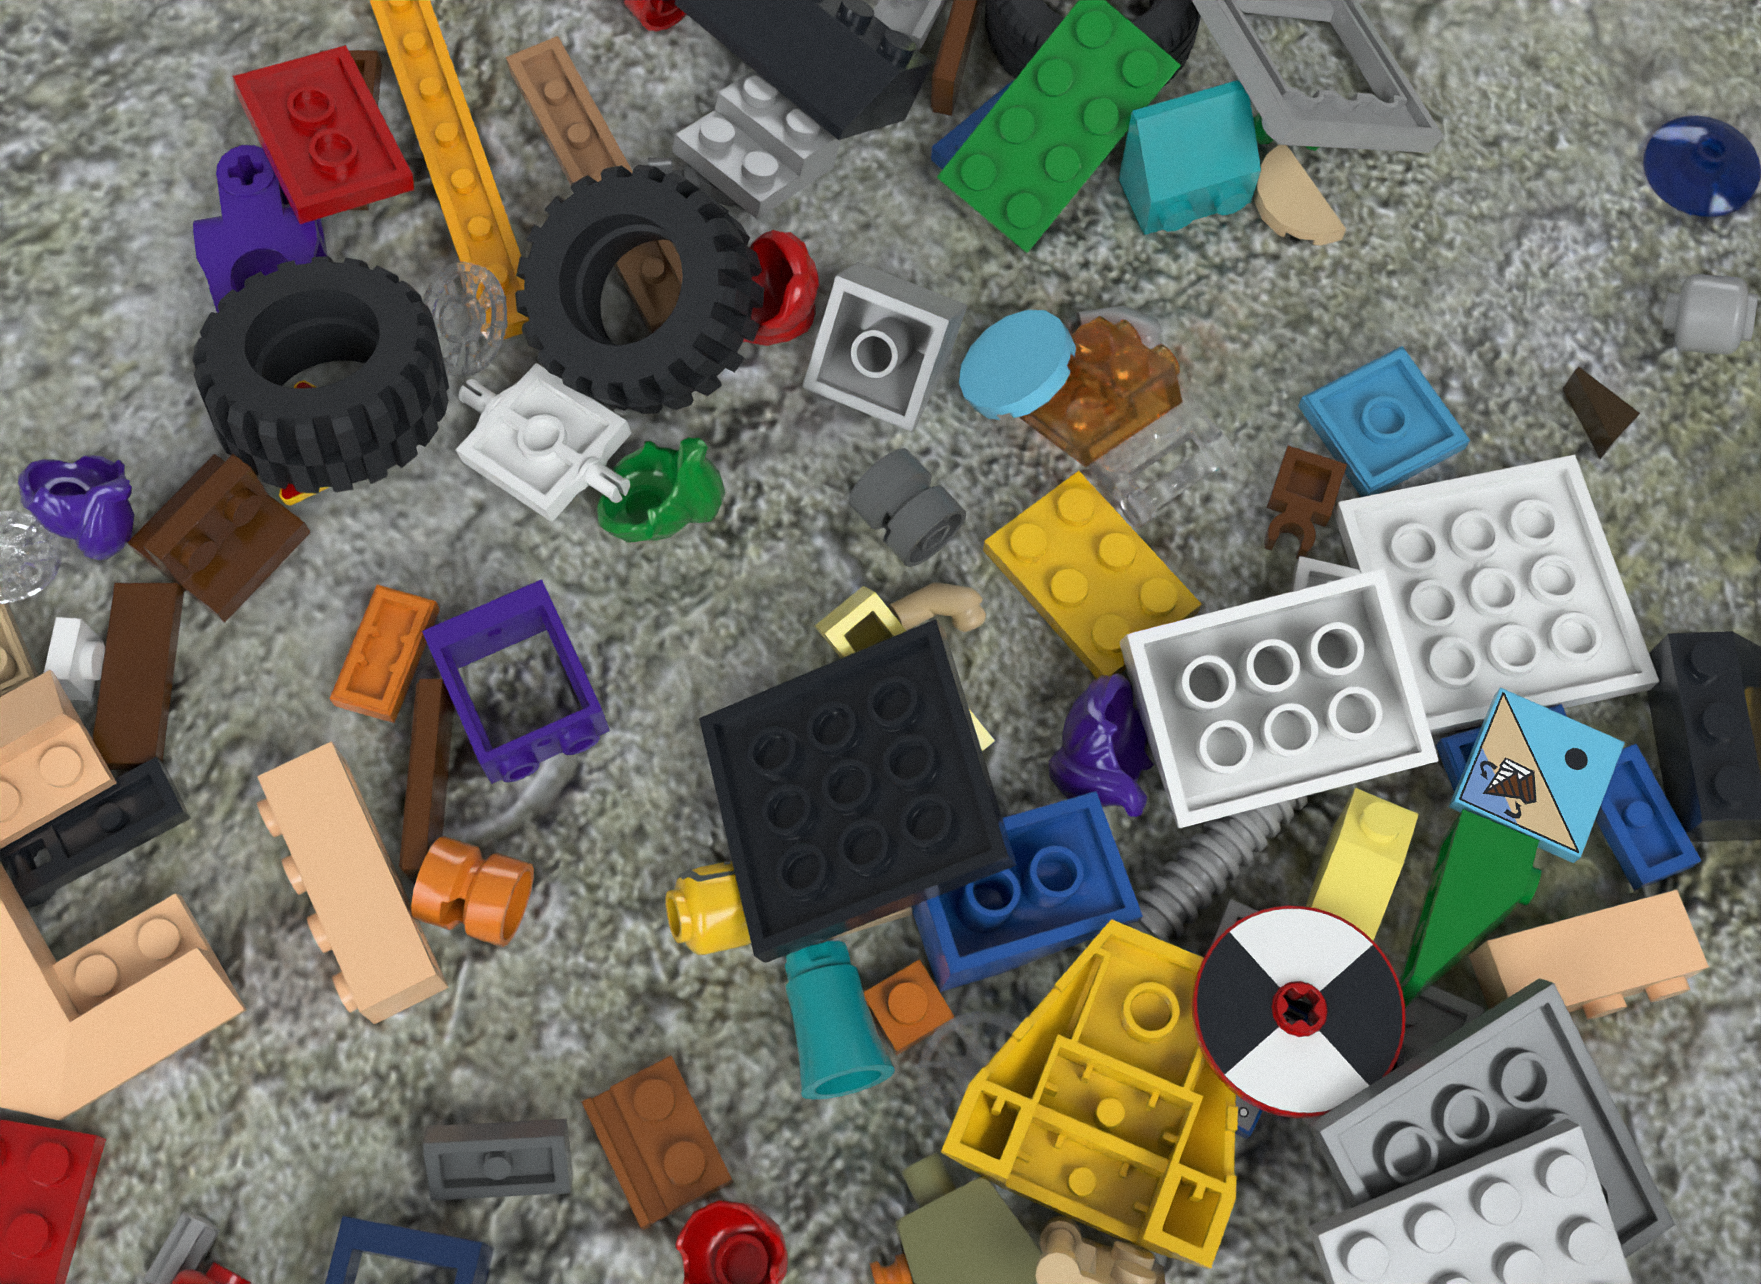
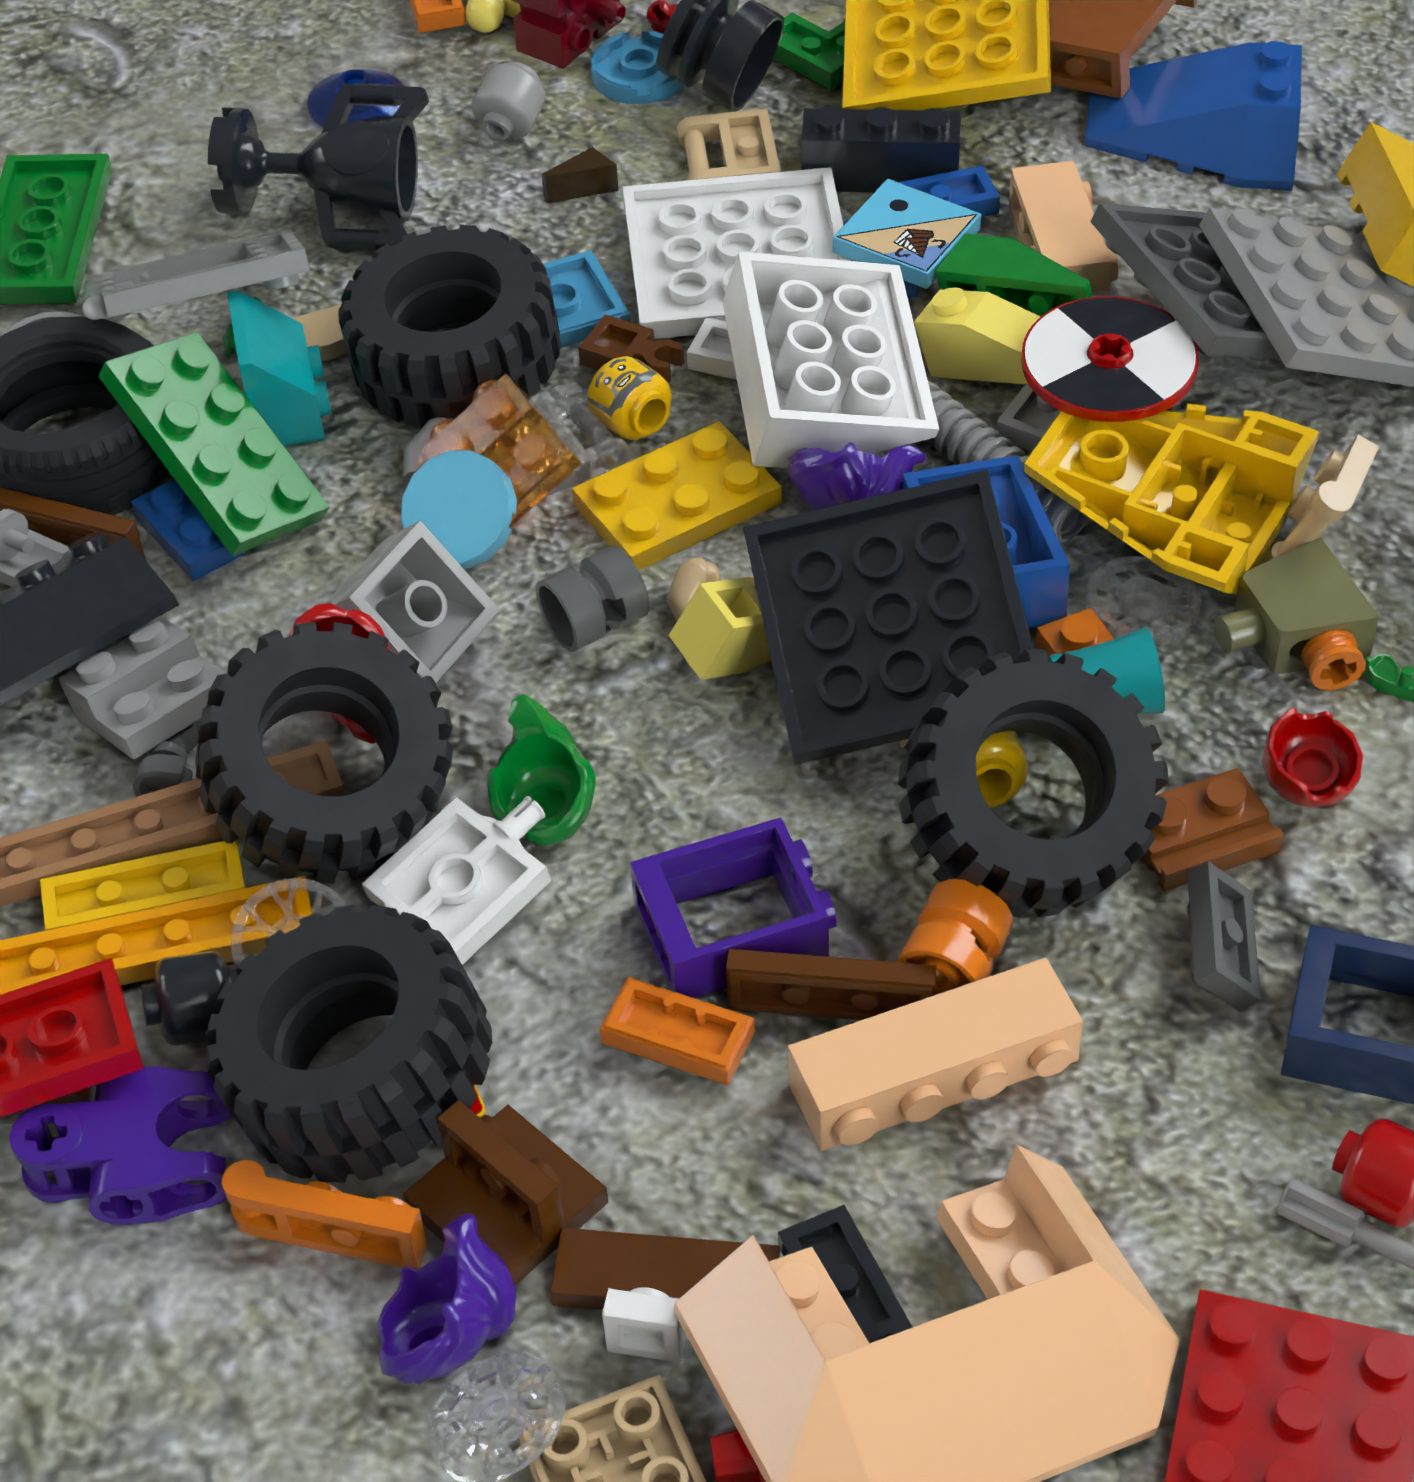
camera: 80 degrees left, 20 degrees down
none -> yellow plate [40,840,246,931]
none -> black head [141,951,238,1046]
none -> black piece [208,83,429,251]
none -> orange plate [222,1160,428,1270]
none -> black tyre [338,225,561,429]
none -> yellow head [587,356,672,441]
none -> tan plate [677,108,781,180]
none -> black tyre [898,649,1169,918]

